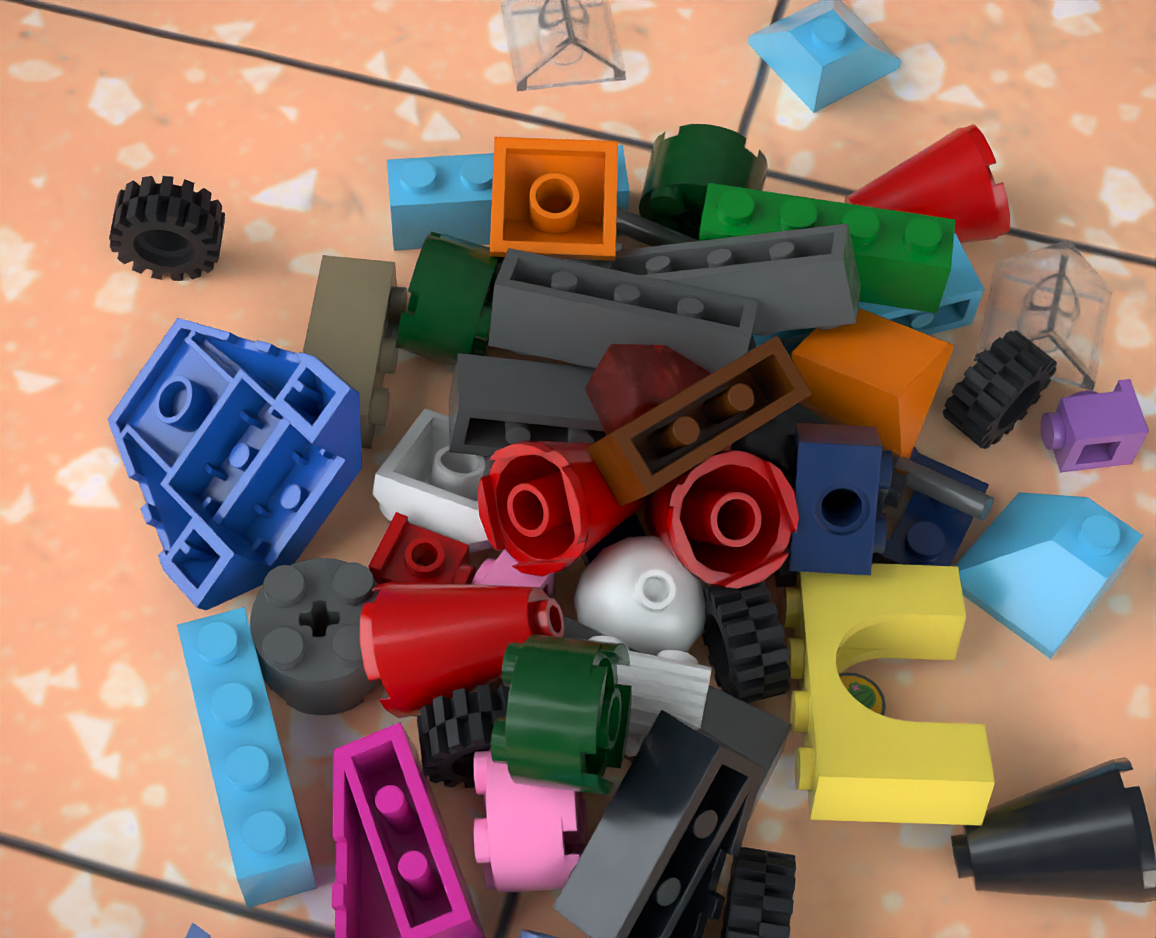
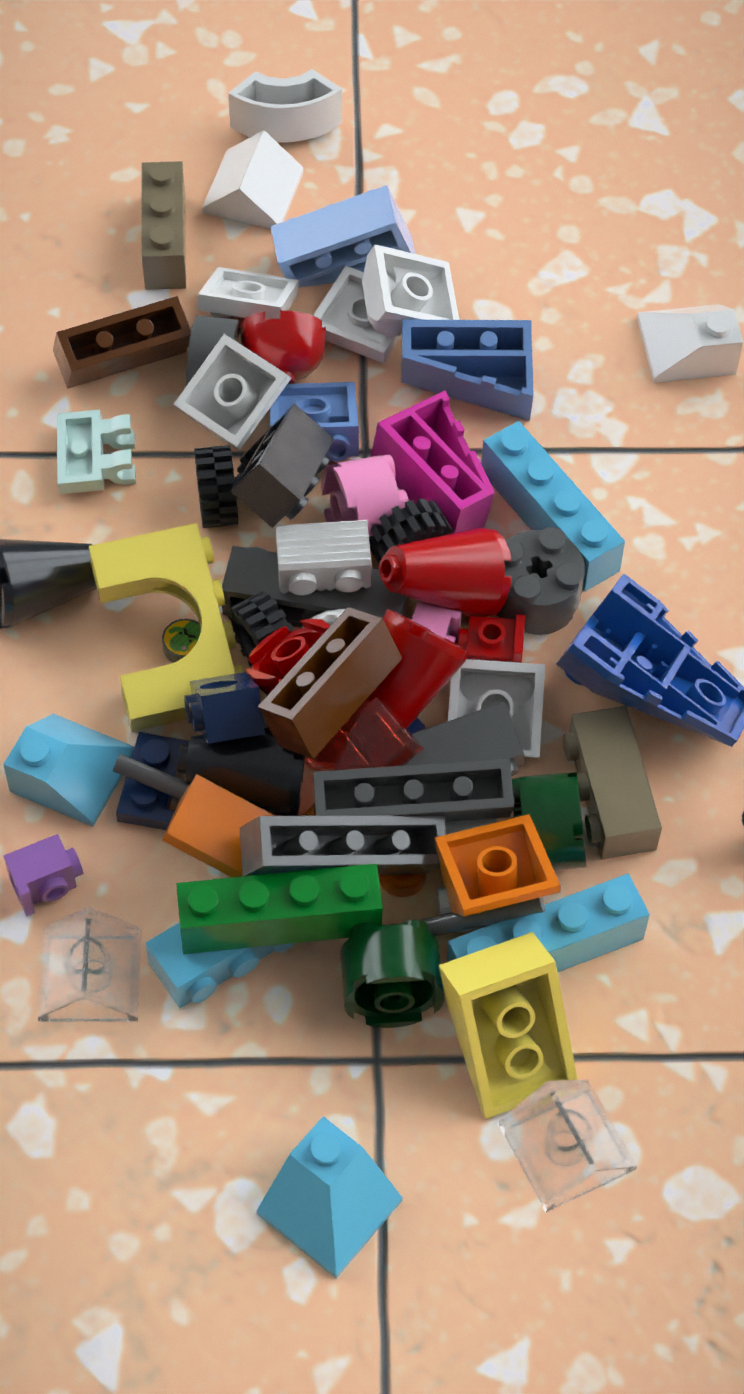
camera: 165 degrees right, 0 degrees up
dark green brick [491,634,632,795] -> none
red cone [845,124,1010,243] -> none
black tyre [943,330,1057,449] -> none
none -> light yellow slope [439,932,579,1119]

